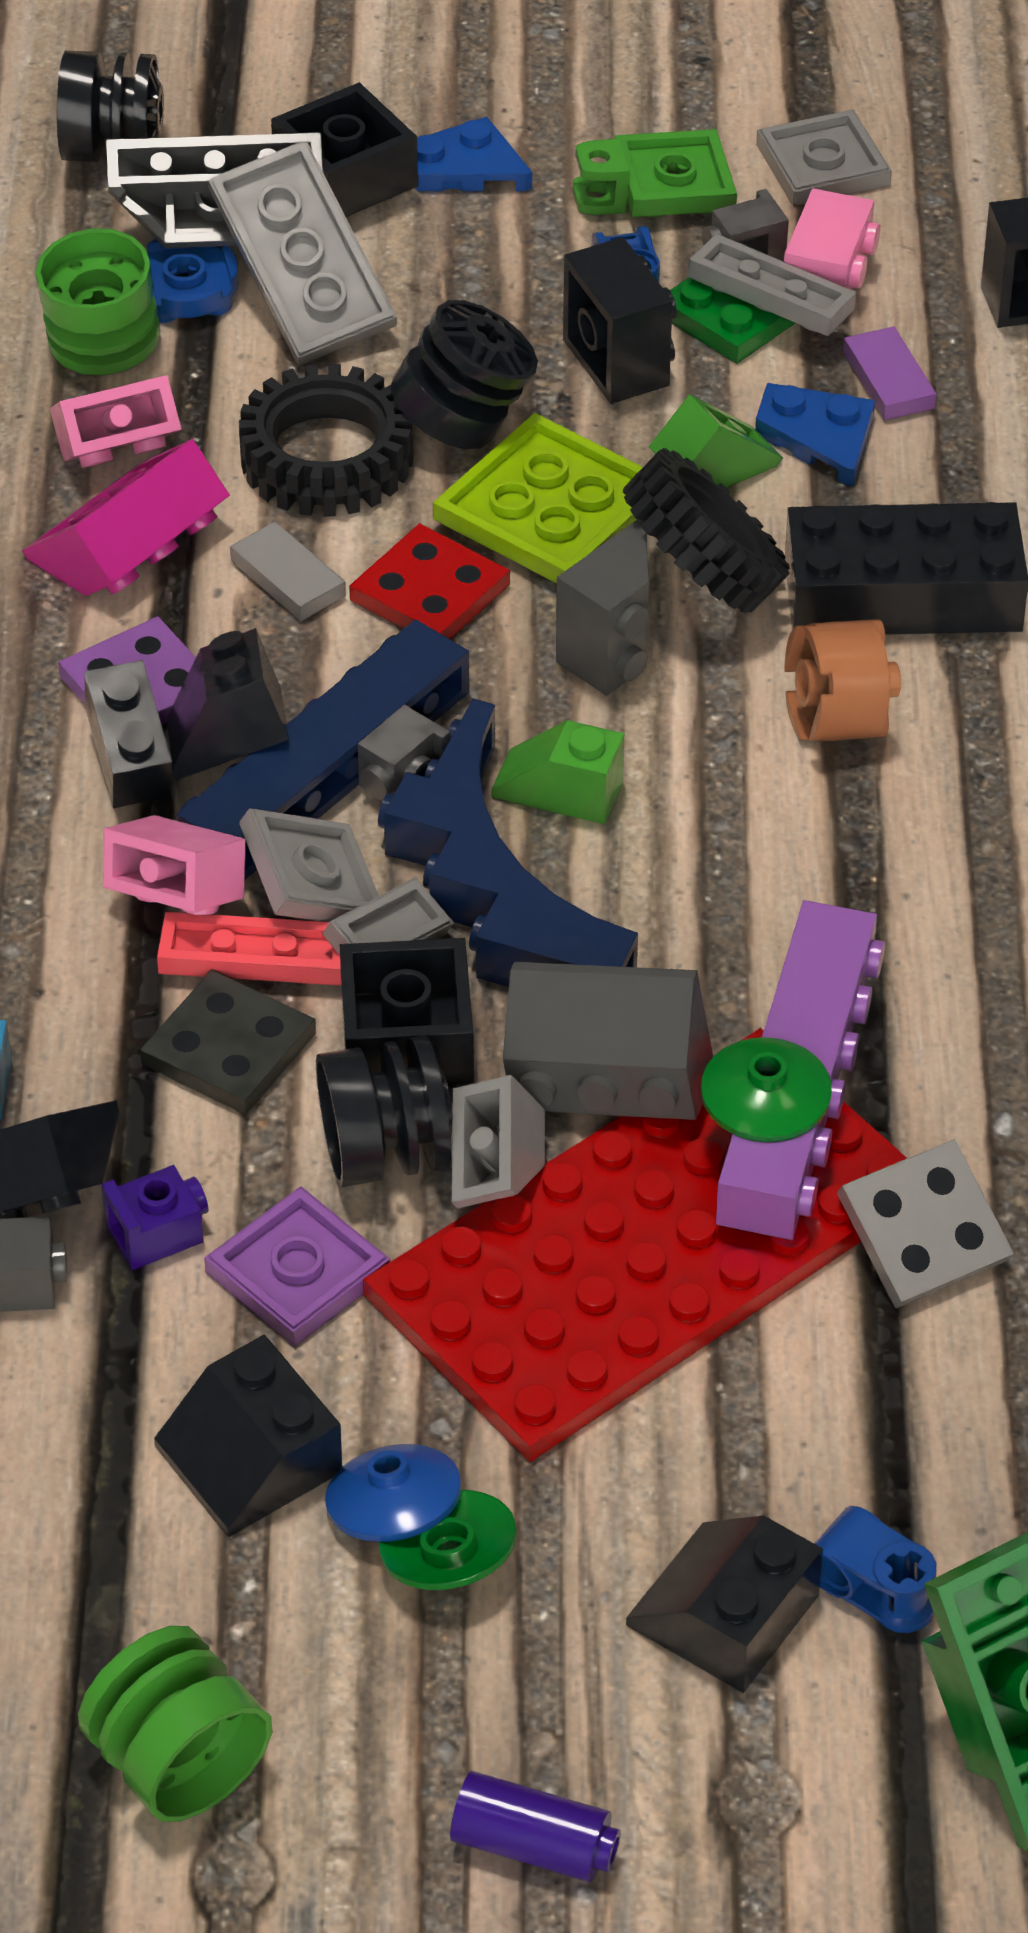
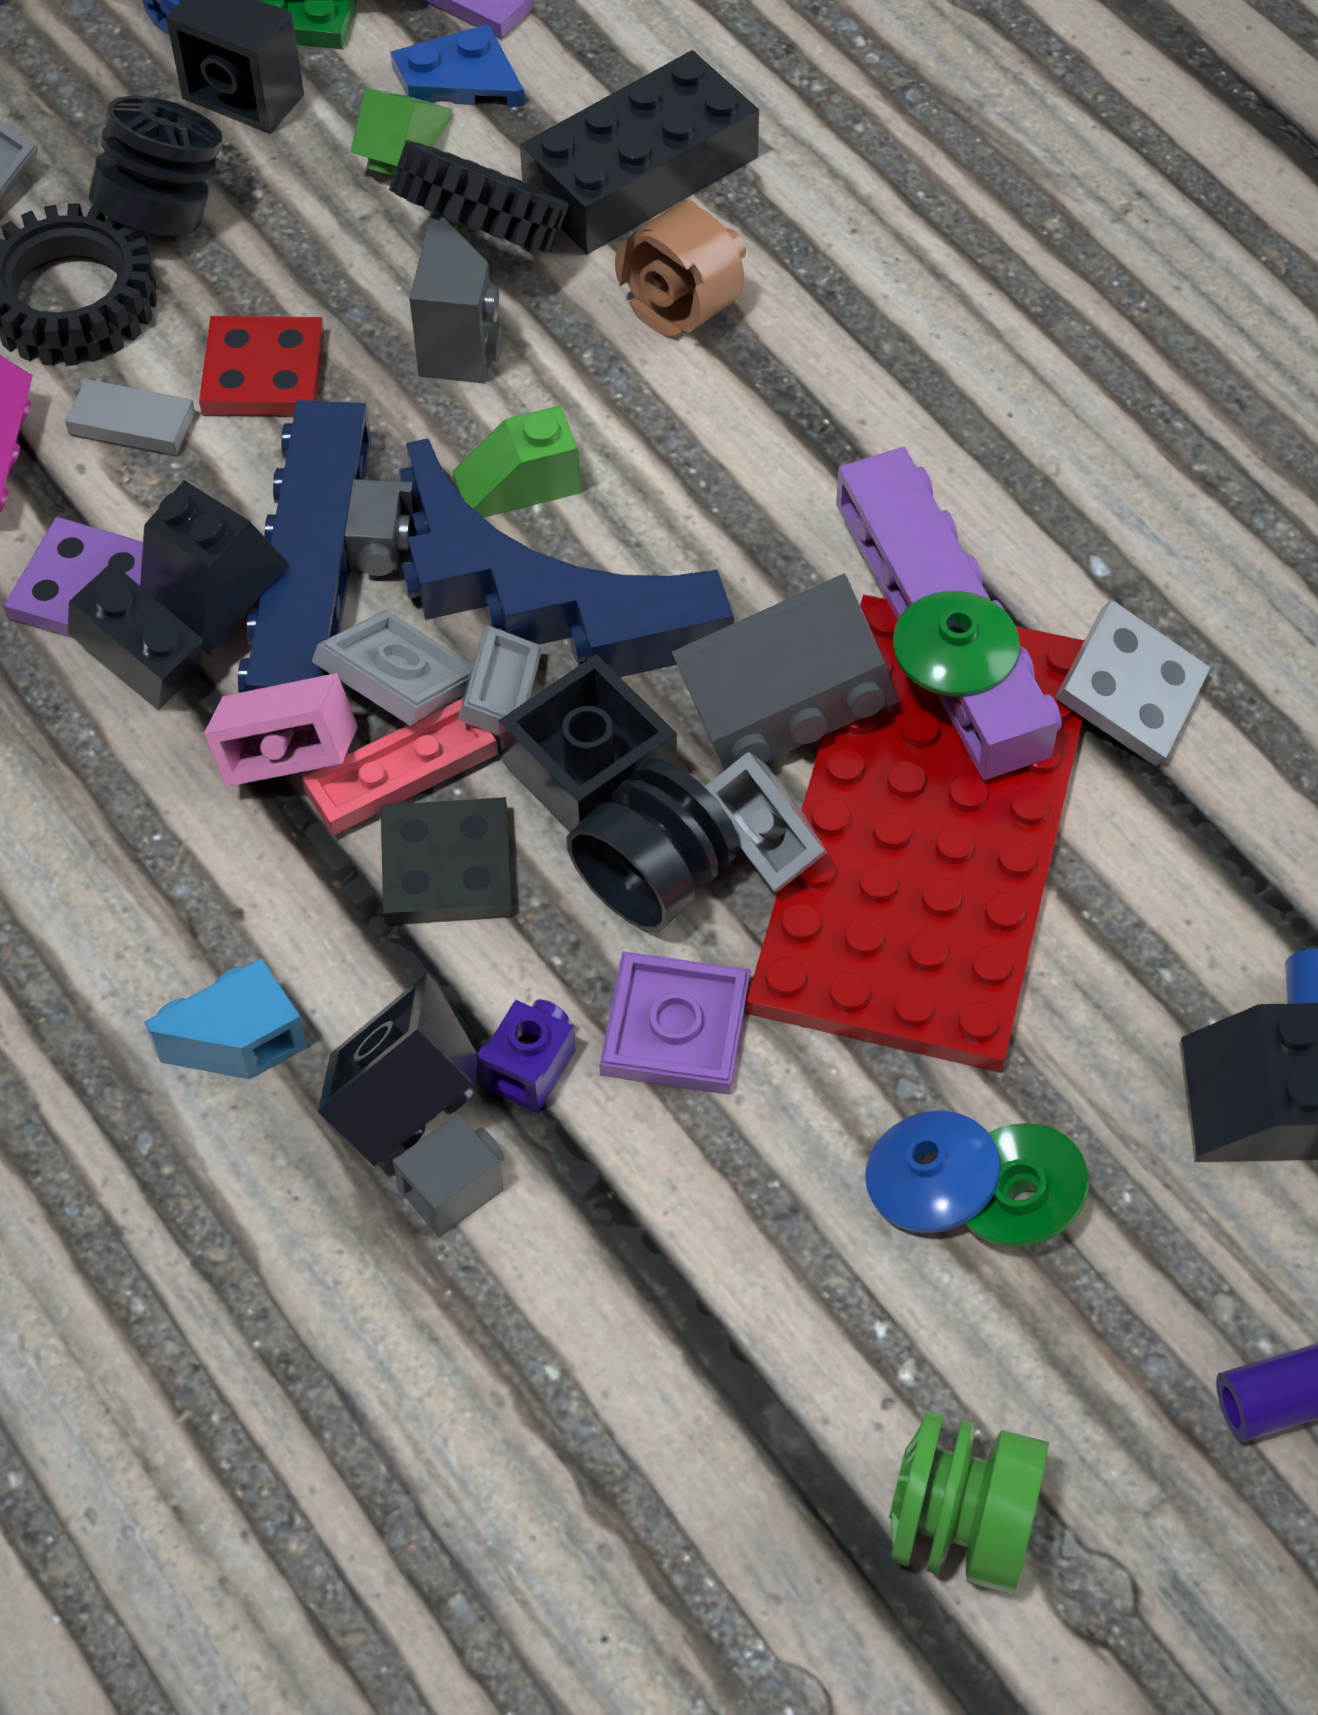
camera: 35 degrees left, 10 degrees up
black slope [154,1334,343,1537] -> none
lime plate [433,413,643,583] -> none

